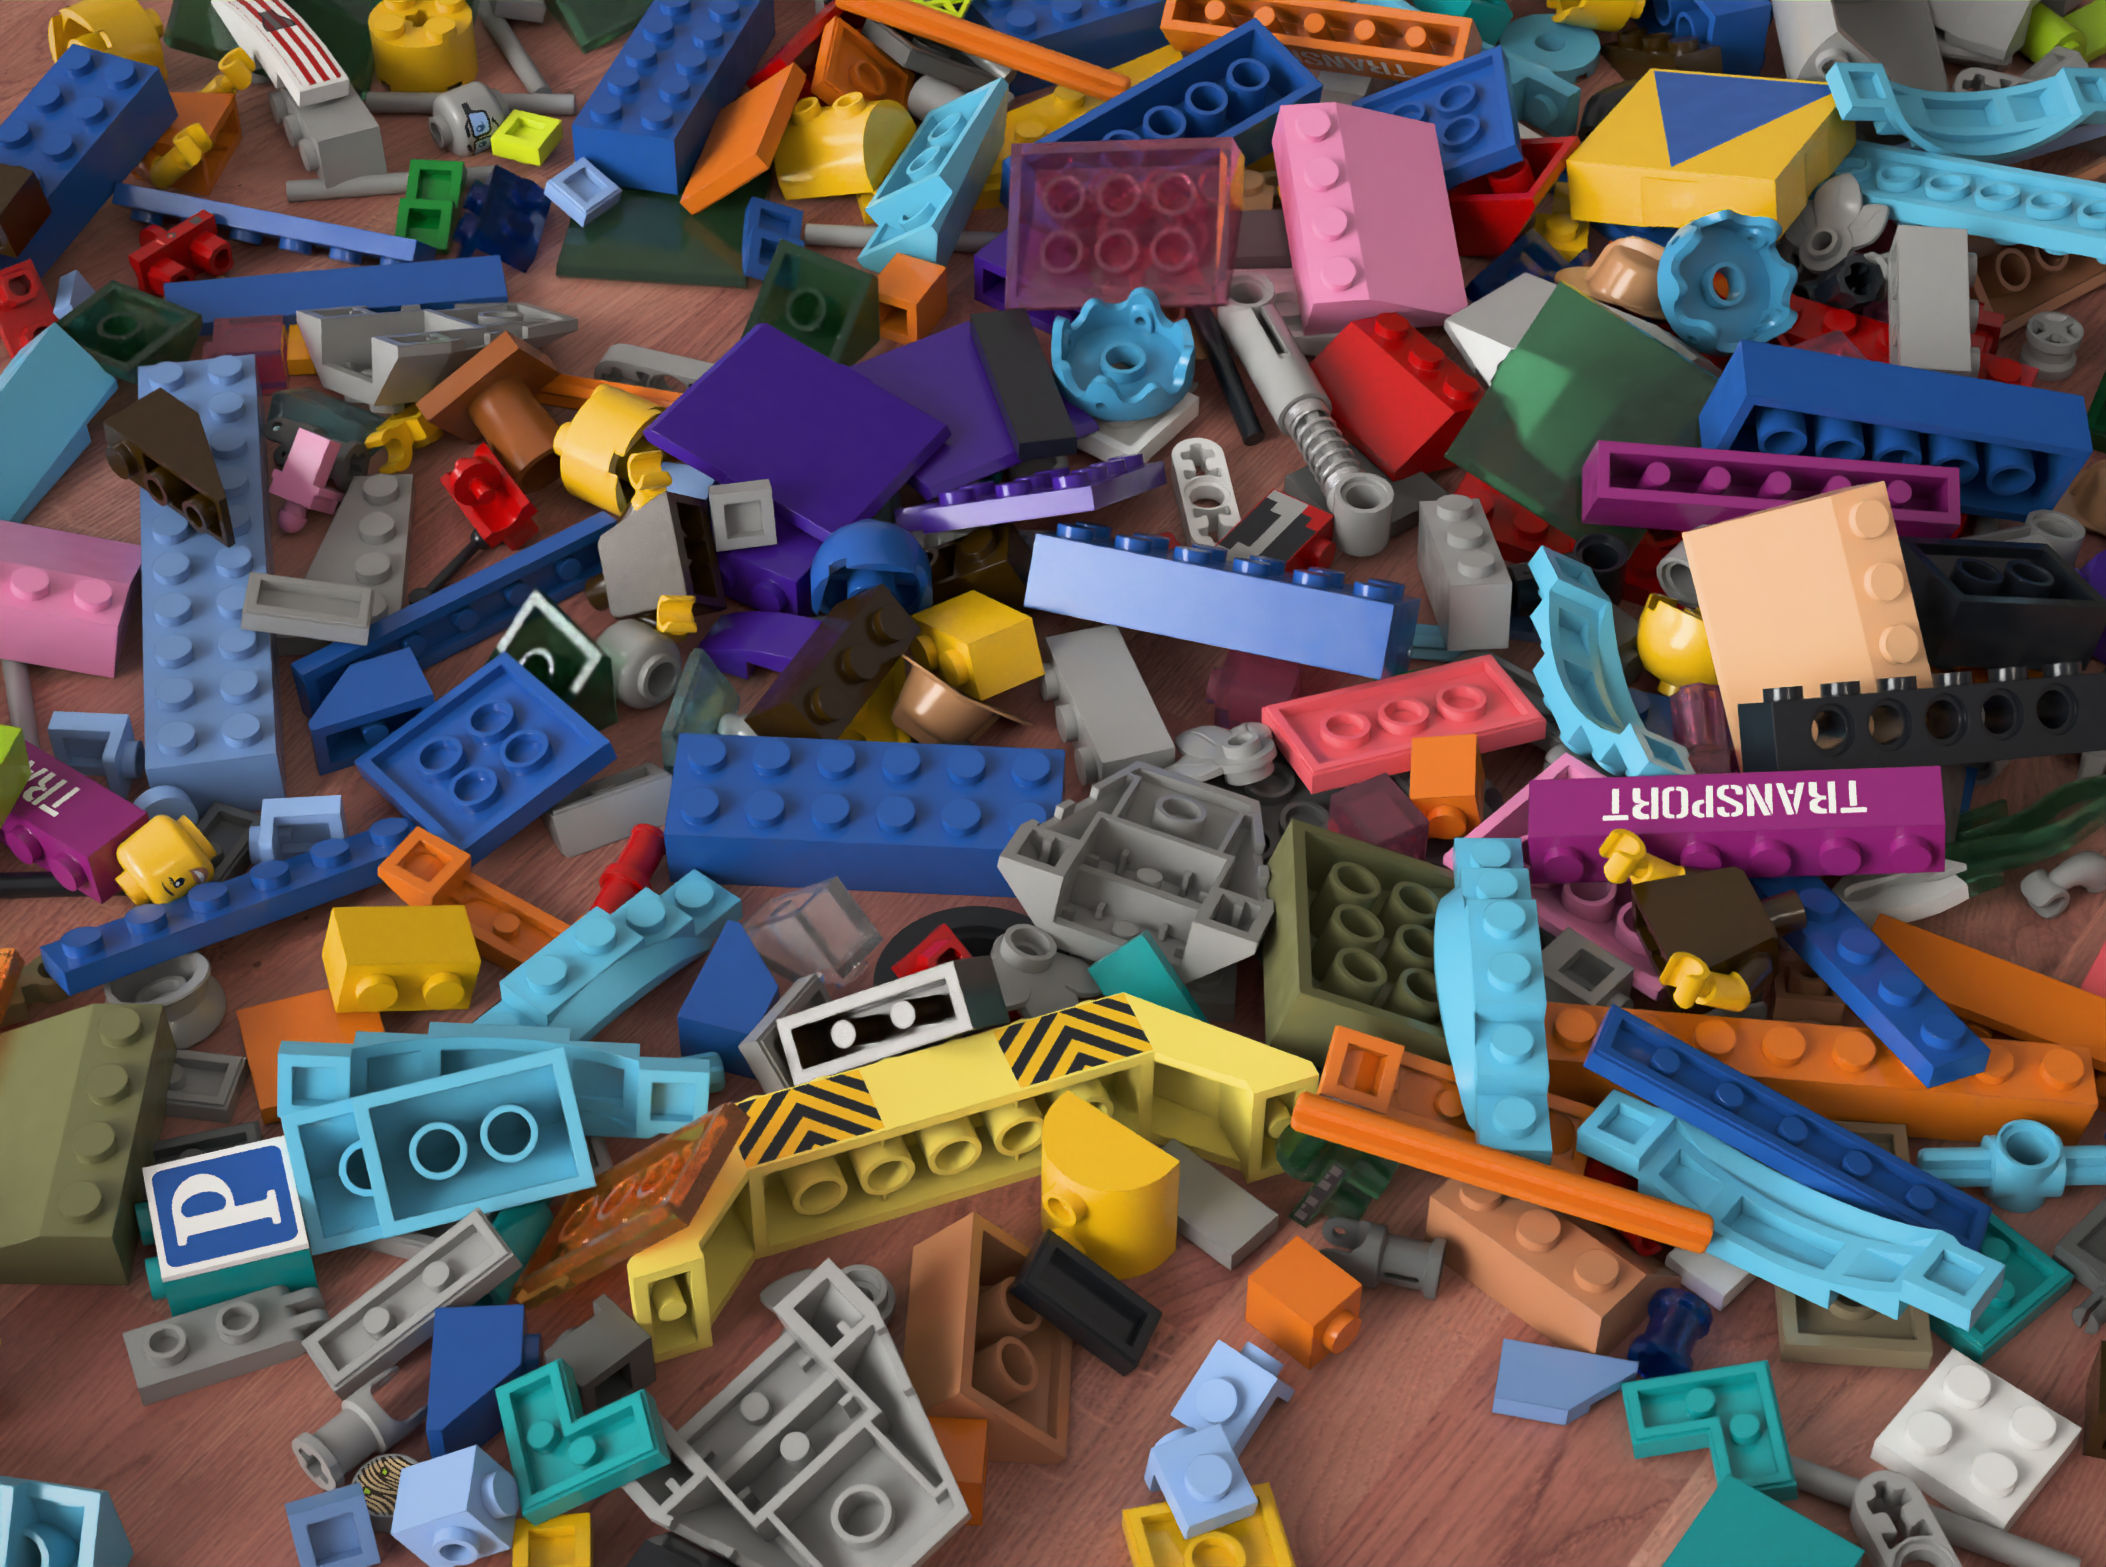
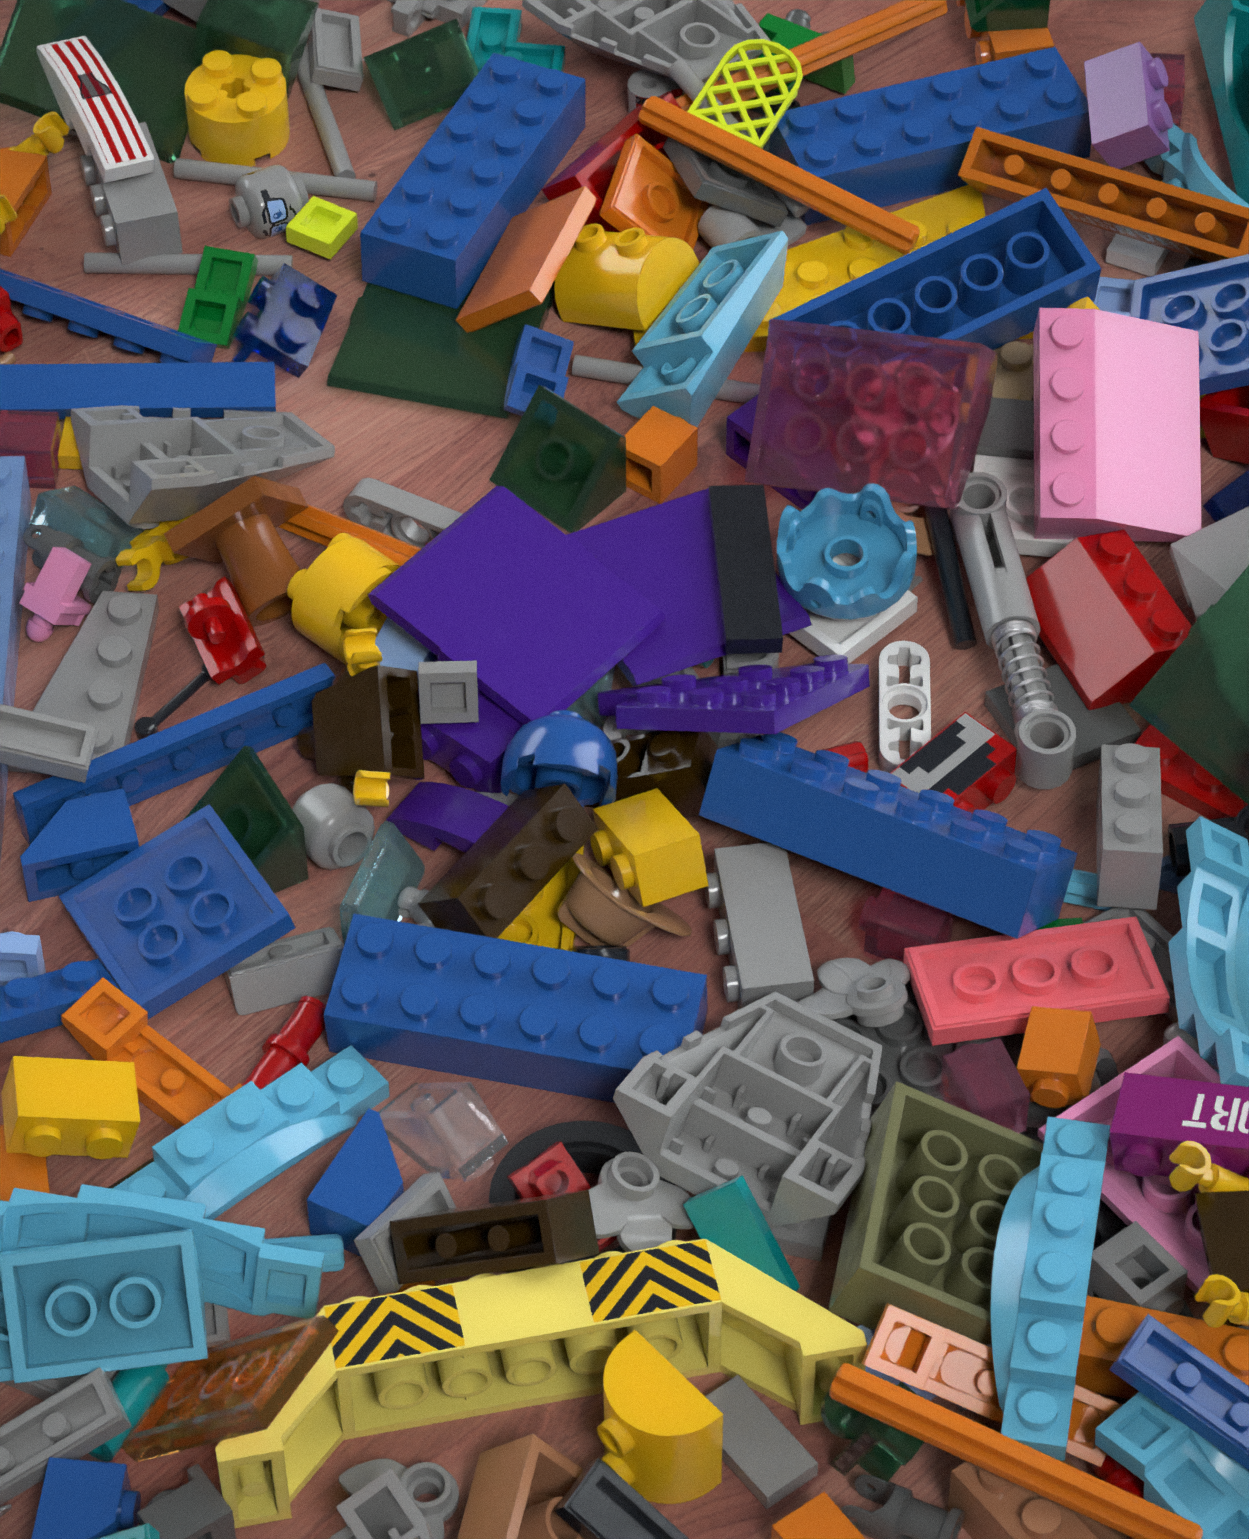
camera: 10 degrees right, 5 degrees up
light blue tile [544,157,622,227] -> none

